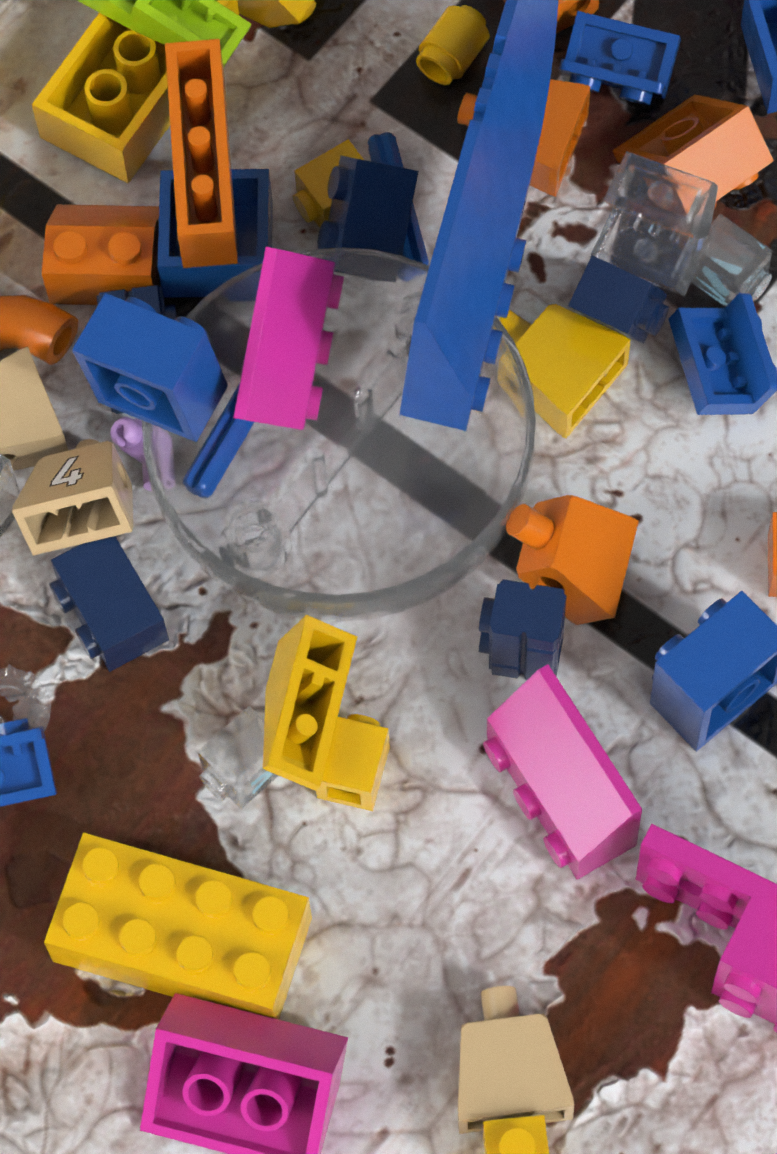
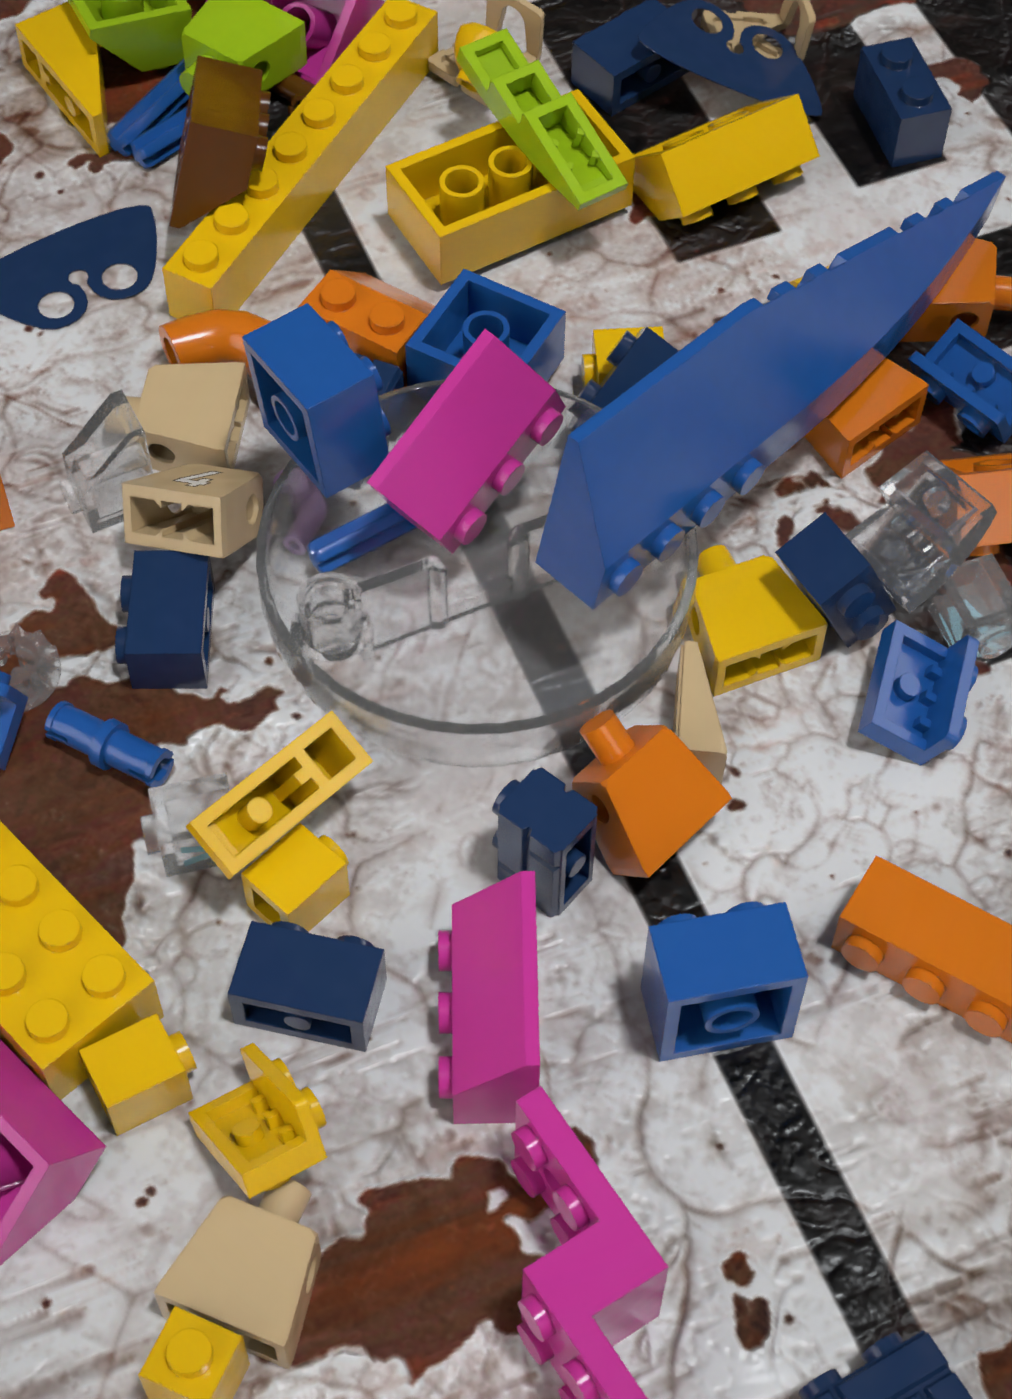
camera: 25 degrees right, 10 degrees down
orange brick [165,39,238,268] -> none
none -> blue pin [44,700,174,789]
none -> yellow brick [79,1013,197,1136]
none -> yellow bracket [188,1043,327,1199]
none -> dark blue brick [227,921,387,1052]
none -> tan slope [673,641,727,784]

